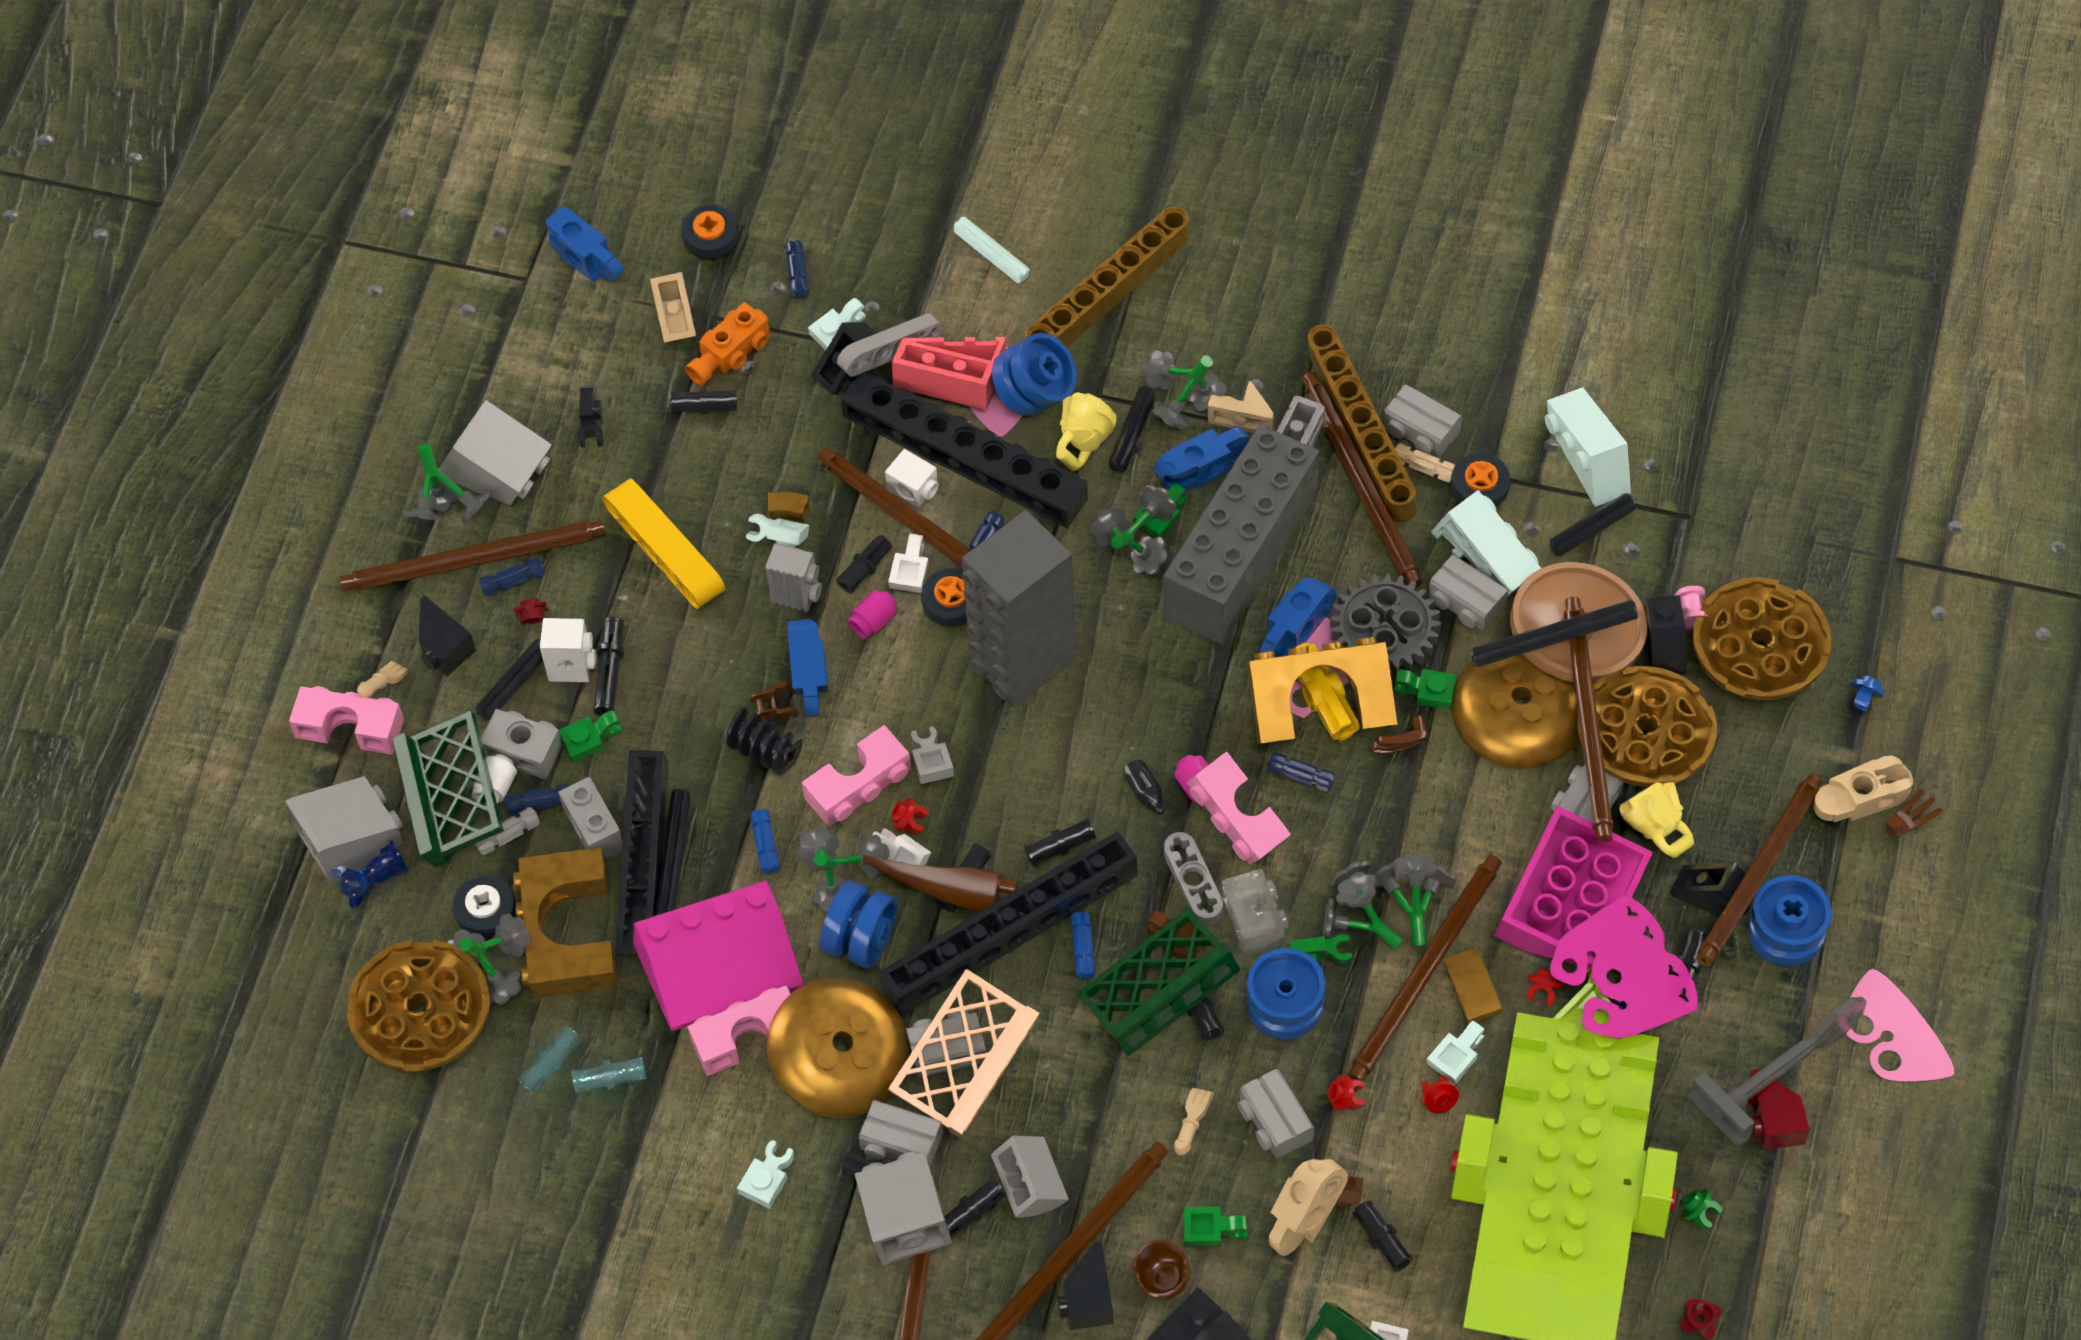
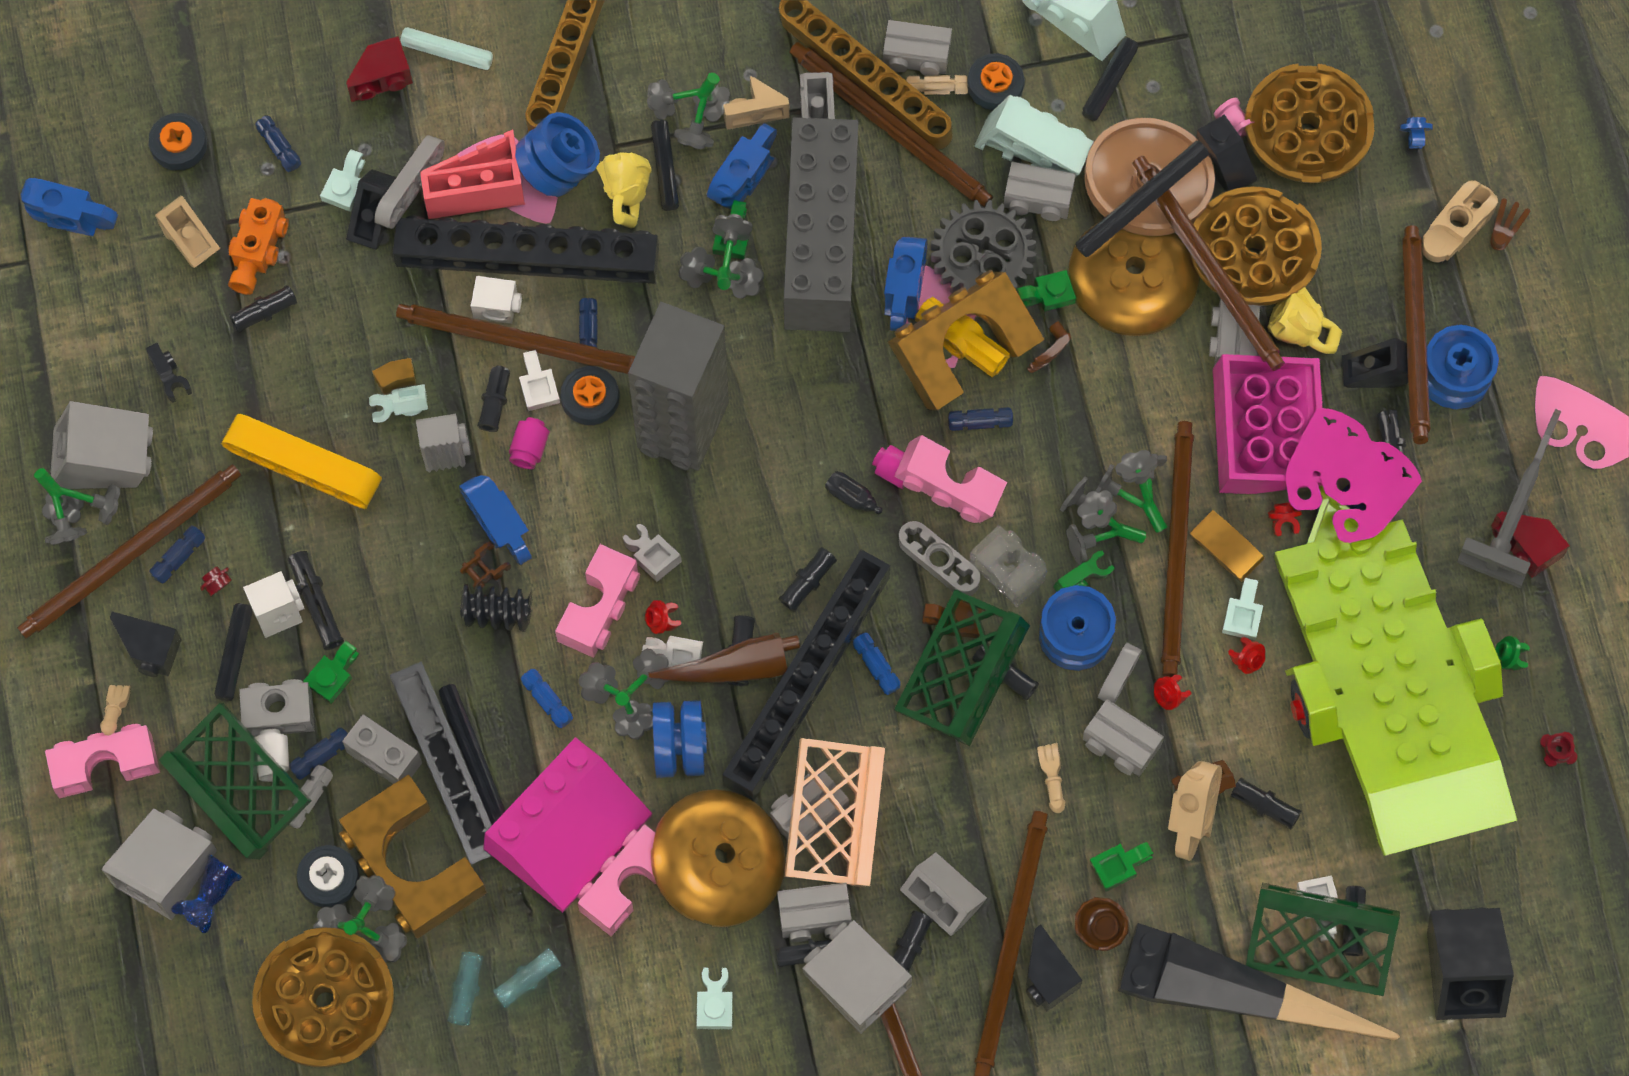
camera: 30 degrees left, 10 degrees up
none -> dark red slope [346,36,413,102]
none -> light grey beam [1098,643,1142,704]

